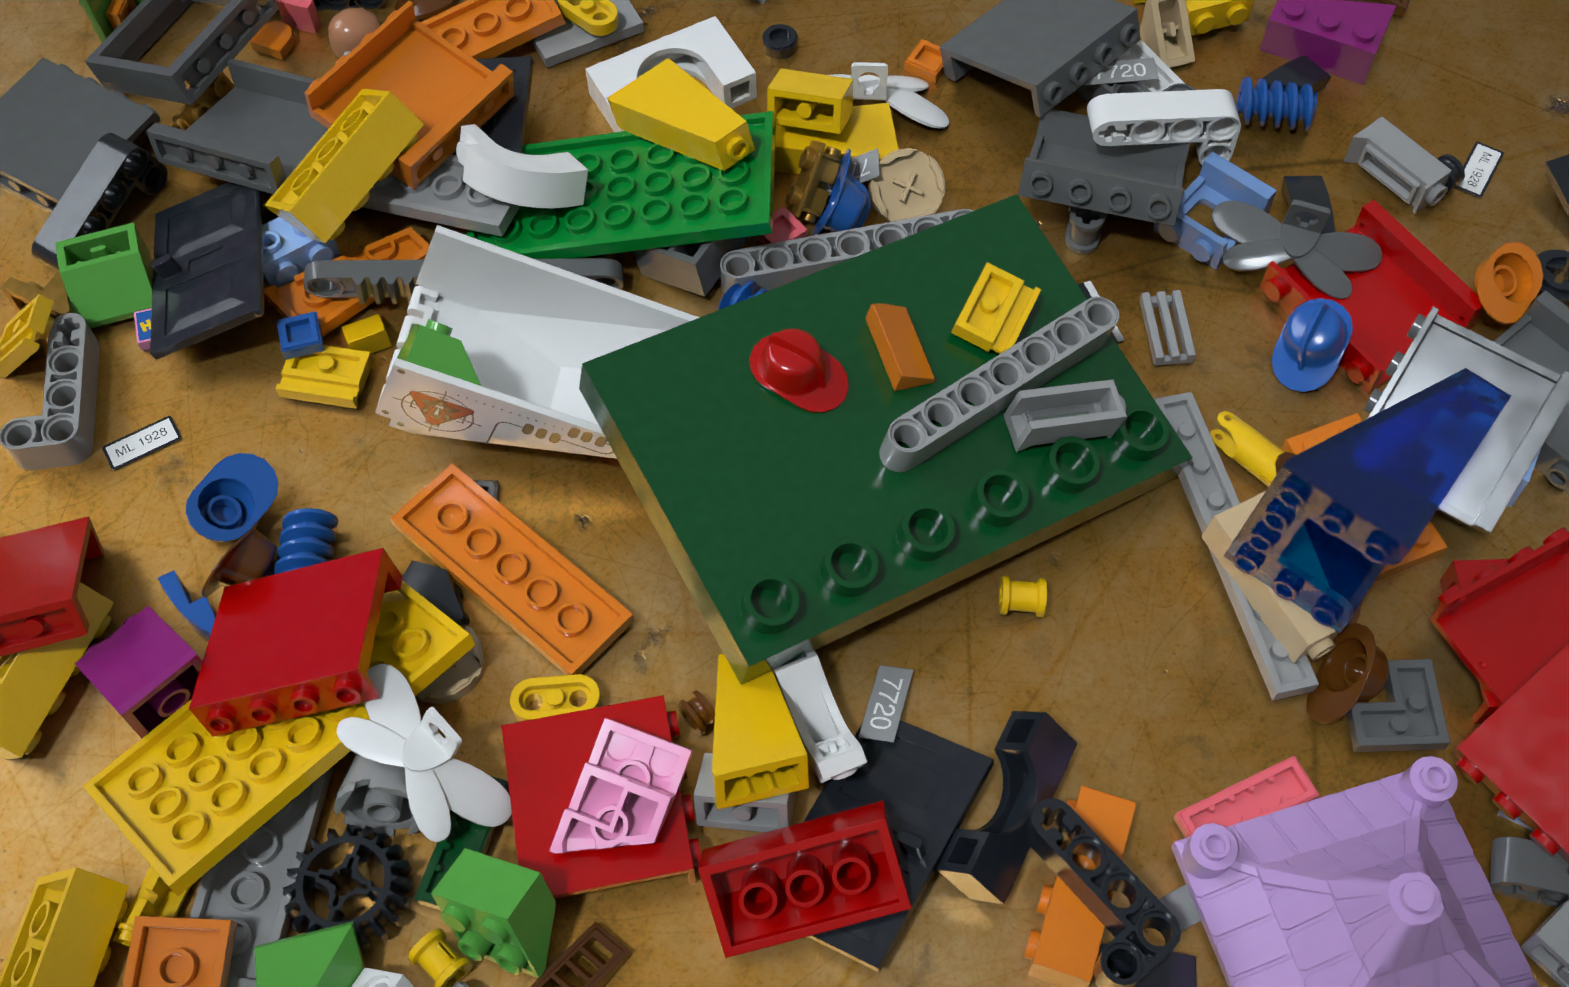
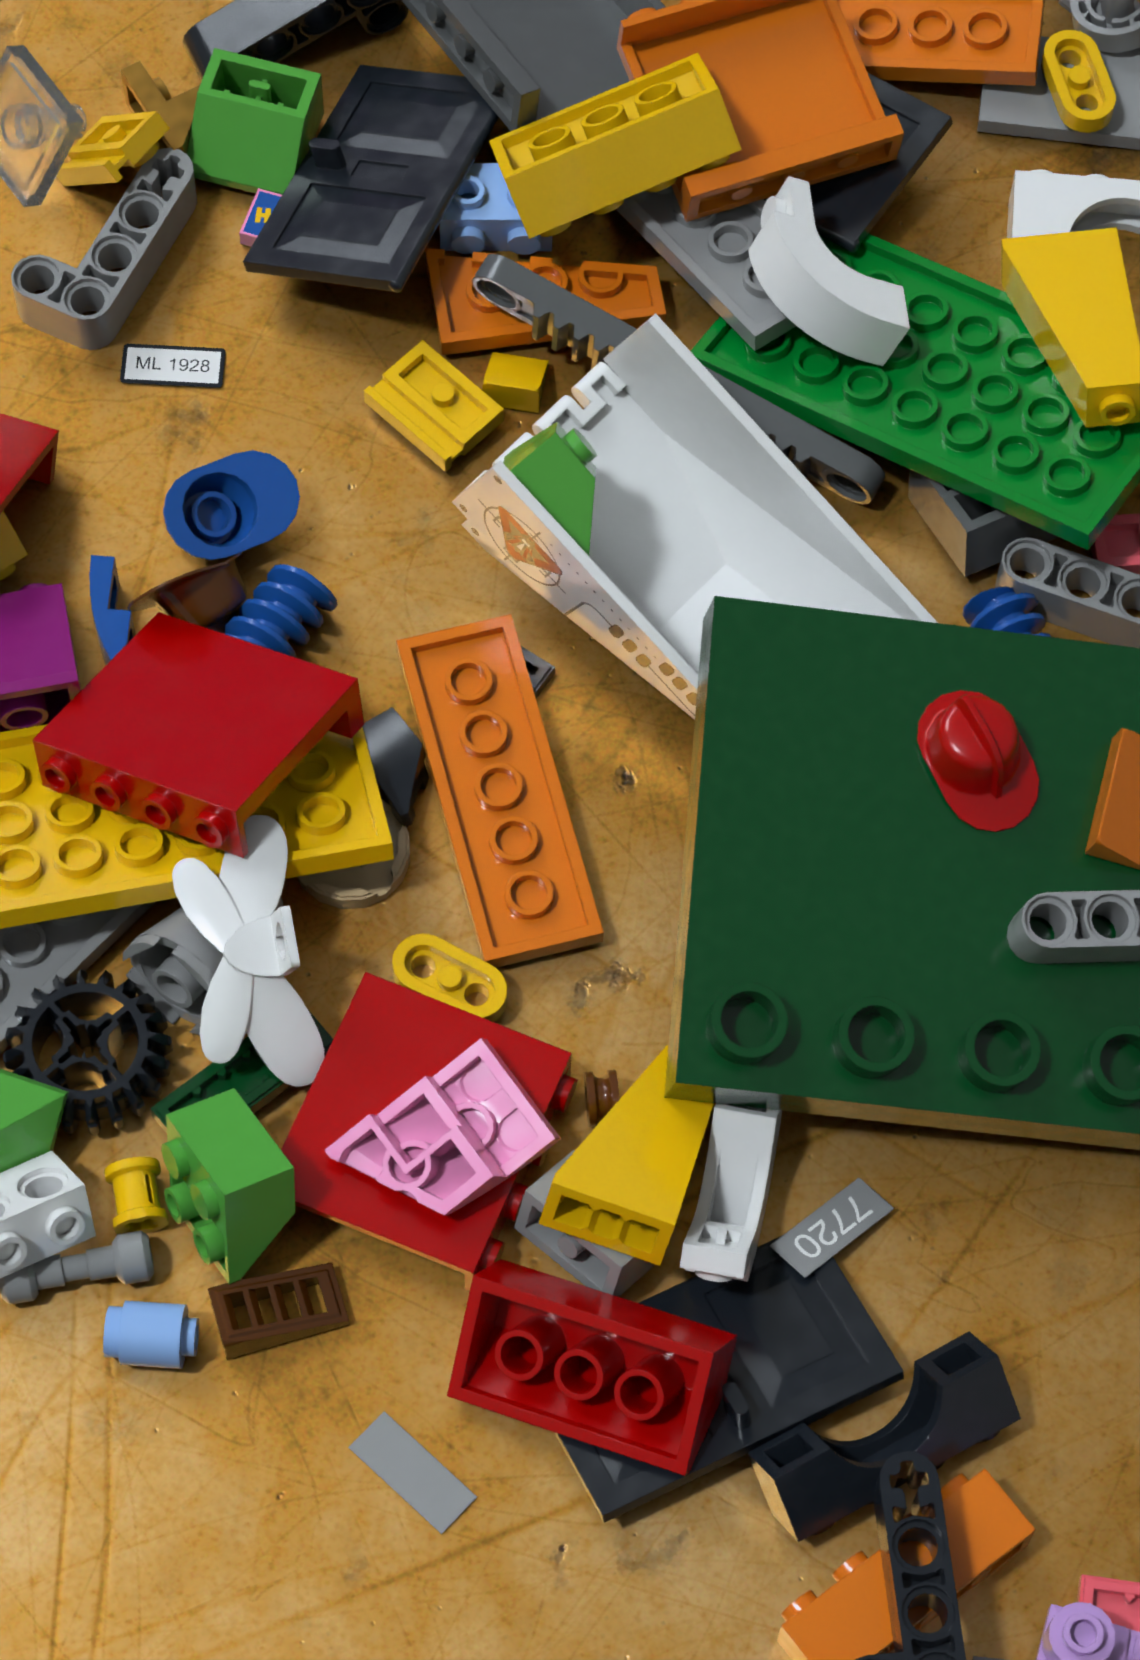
camera: 30 degrees right, 5 degrees up
blue tile [276,311,325,360] -> none
yellow bush [999,575,1047,617] -> none

